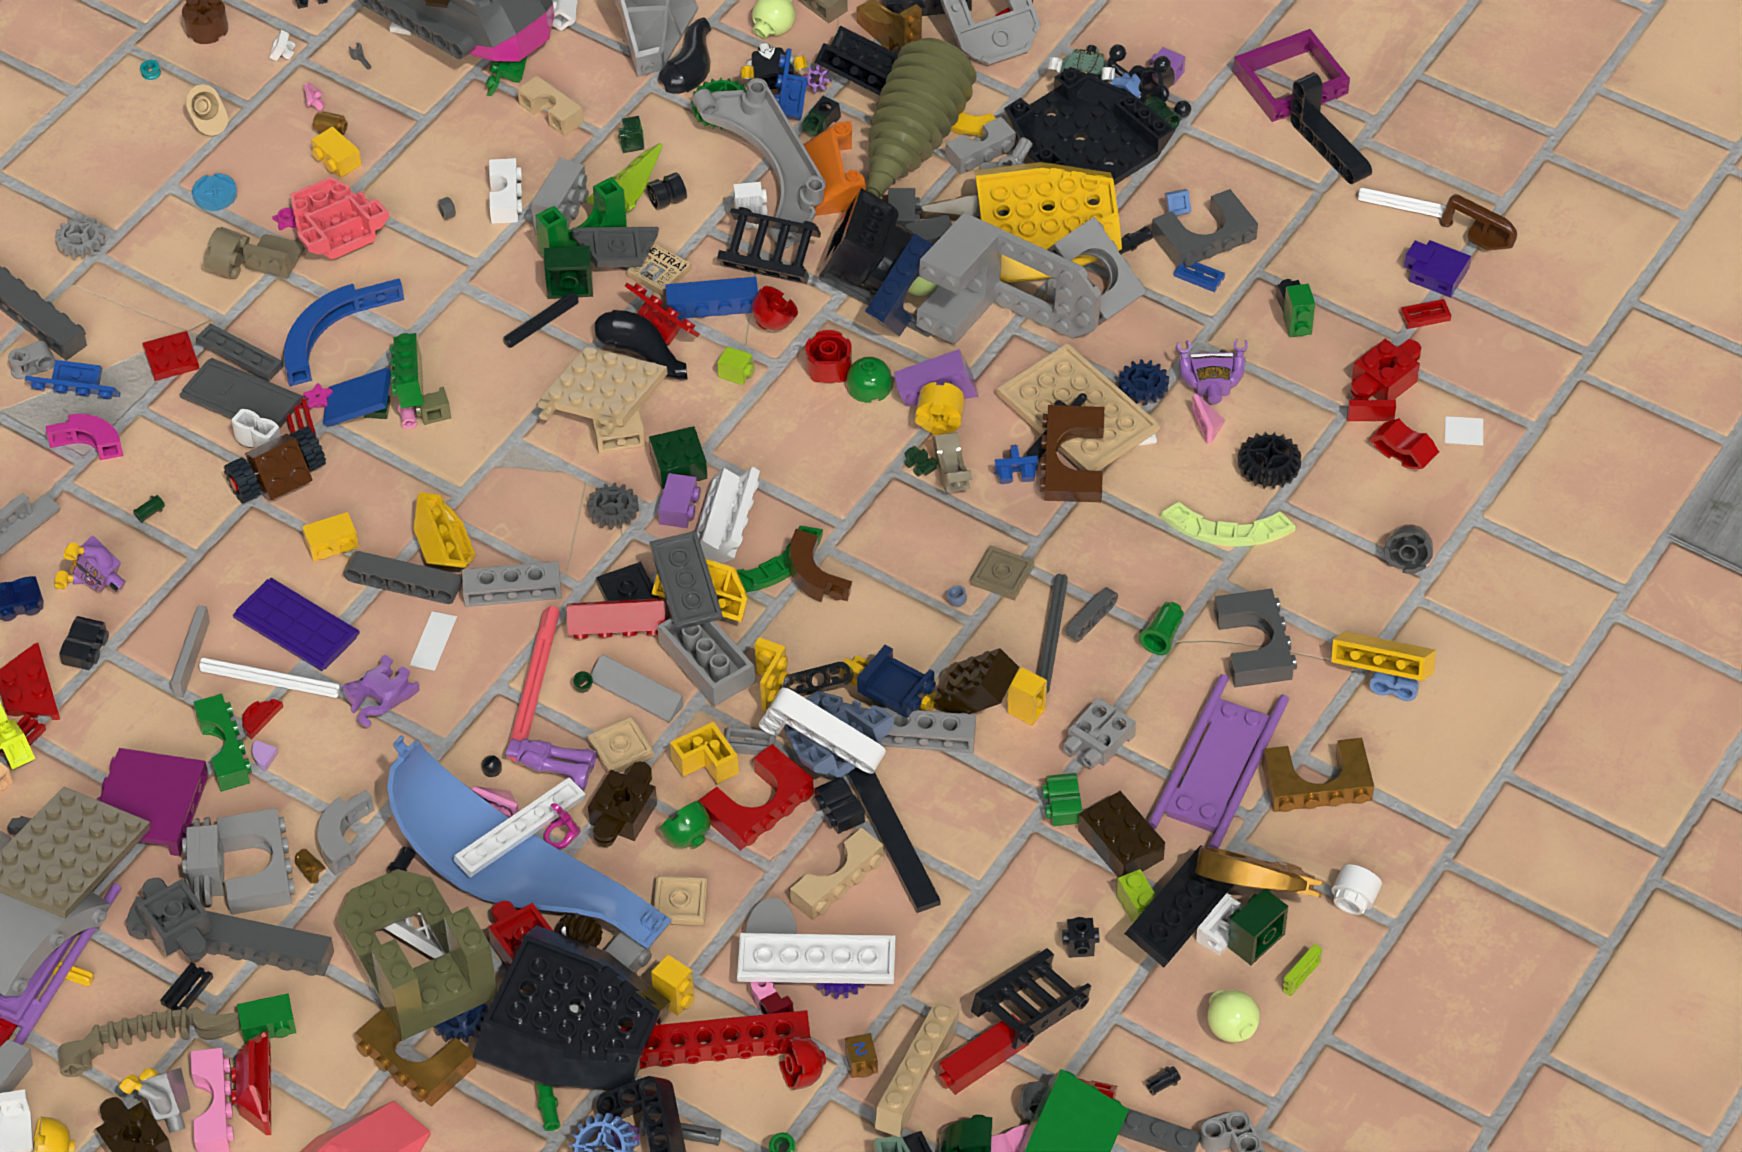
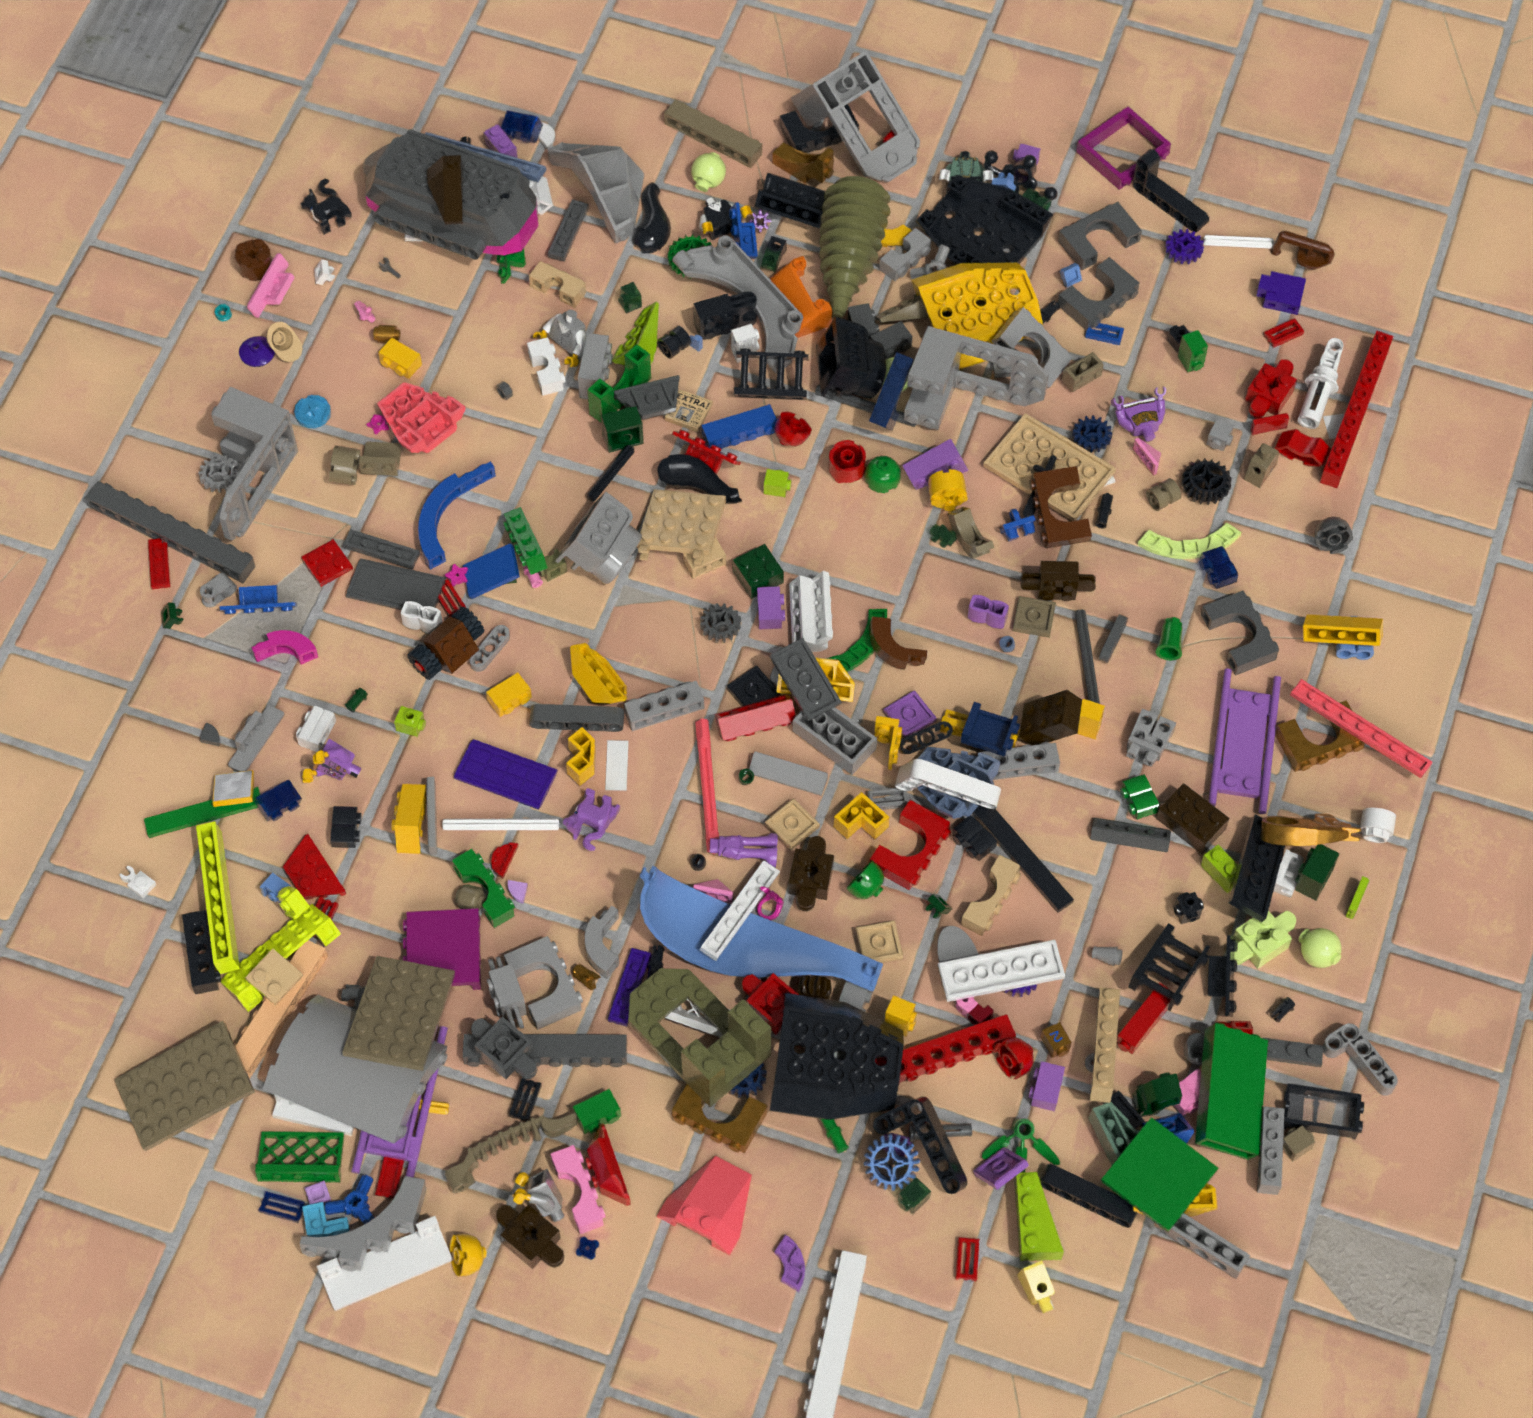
camera: 15 degrees left, 10 degrees up
none -> light grey bracket [211,387,298,540]
none -> dark purple dish [239,336,275,367]
none -> bright pink bracket [247,253,295,318]
none -> white brick [296,706,336,752]
none -> yellow wedge [392,784,427,854]
none -> lime brick [394,706,426,737]
none -> dark tan head [455,885,487,910]
none -> light grey beam [470,625,510,672]
none -> torso [533,310,586,367]
none -> dark grey plate [548,199,589,262]
none -> light grey brick [555,492,642,584]
none -> yellow brick [566,727,596,786]
none -> dark purple tile [608,948,651,1027]
none -> medium blue tile [689,335,703,352]
none -> black brick [693,291,757,340]
none -> medium lavender tile [883,690,937,738]
none -> dark green tile [925,894,953,919]
none -> medium lavender brick [968,595,1009,629]
none -> dark brown brick [1020,561,1096,601]
none -> medium lavender brick [1029,1061,1065,1112]
none -> dark grey arch [1058,202,1142,270]
none -> dark tan brick [1062,352,1104,392]
none -> dark grey slope [1090,817,1171,852]
none -> light grey cone [1092,946,1123,966]
none -> black axle [1095,493,1113,529]
none -> dark tan wheel [1146,478,1181,511]
none -> dark purple gear [1165,229,1204,265]
none -> clear blue brick [1199,546,1238,589]
none -> light grey brick [1206,418,1234,451]
none -> black bracket [1208,935,1238,1017]
none -> yellowish green brick [1234,911,1296,969]
none -> dark tan torso [1244,443,1279,488]
none -> coral tile [1290,679,1432,778]
none -> white piece [1297,338,1344,429]
none -> red brick [1320,330,1394,488]

